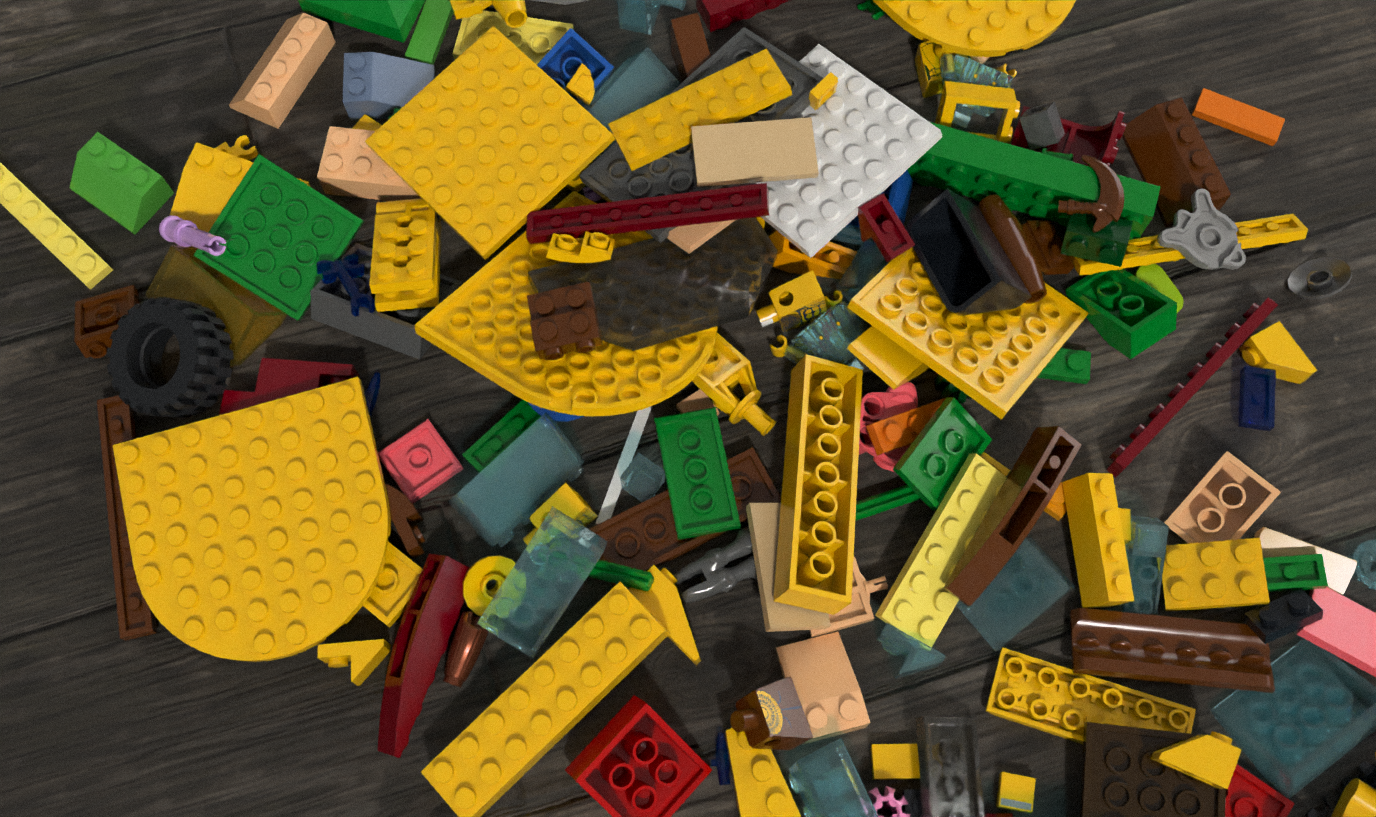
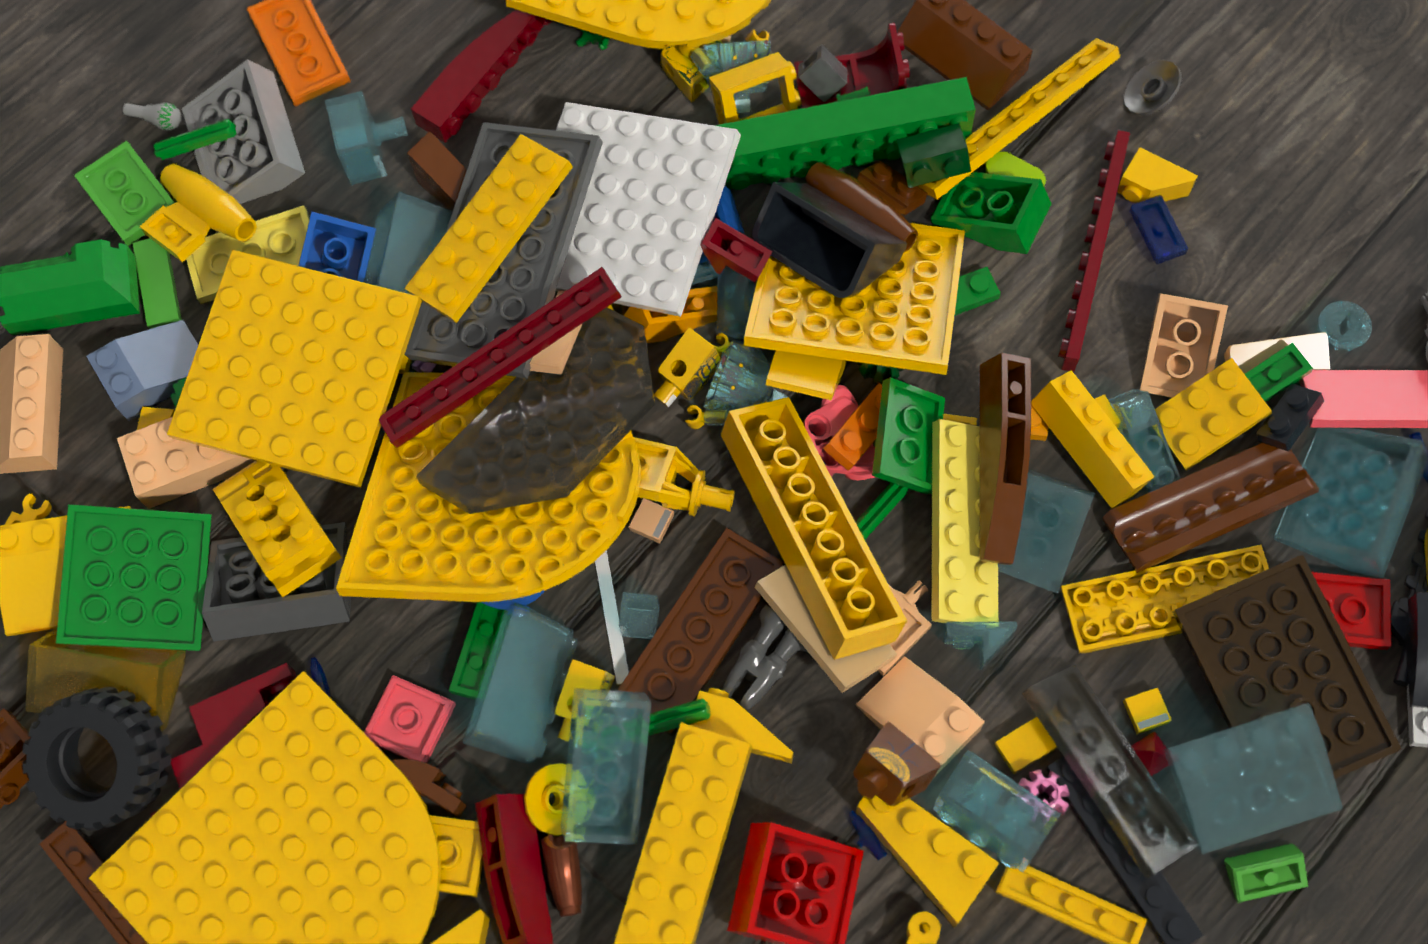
camera: 25 degrees left, 0 degrees up
lavender pin [159,215,226,256] -> none
clear blue bar [316,254,374,317] -> none
reddish brown plate [527,282,603,360] -> none
yellow slope [546,231,615,263] -> none
yellow tile [565,63,595,106] -> none
green tile [654,407,741,540] -> none
tan tile [691,117,819,187] -> none
yellow tile [809,72,838,110] -> none
reddish brown piece [1058,155,1124,233] -> none
yellow slope [1151,731,1242,789] -> none
light grey tile [1157,189,1246,270] -> none

